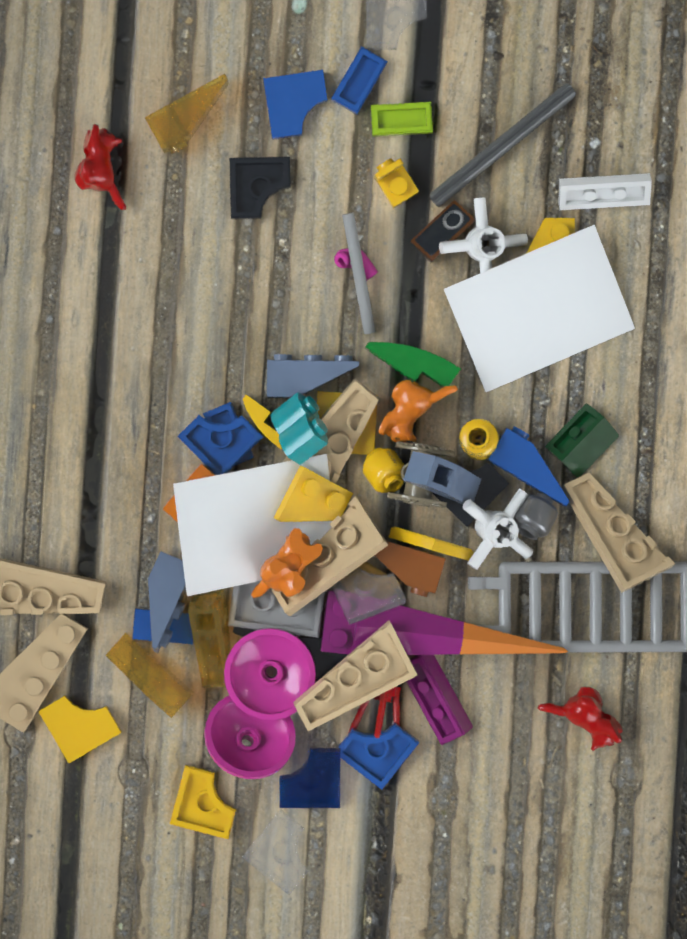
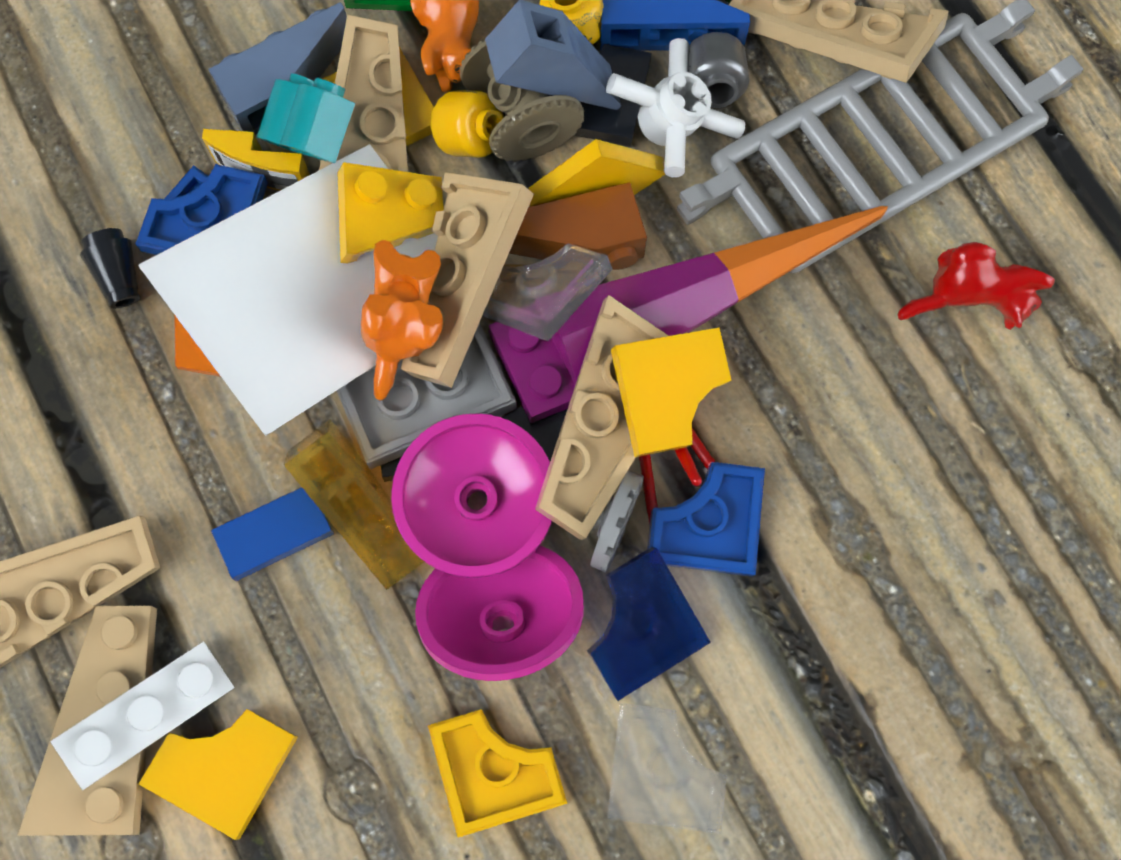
camera: 35 degrees left, 15 degrees down
clear yellow slope [105,633,194,718] -> none
sand blue slope [148,551,186,653] -> none
magenta slope [406,655,473,745] -> none
none -> white plate [50,641,235,791]
none -> black cone [80,228,140,309]
none -> light grey wheel [590,470,644,572]
none -> yellow tile [611,328,732,457]

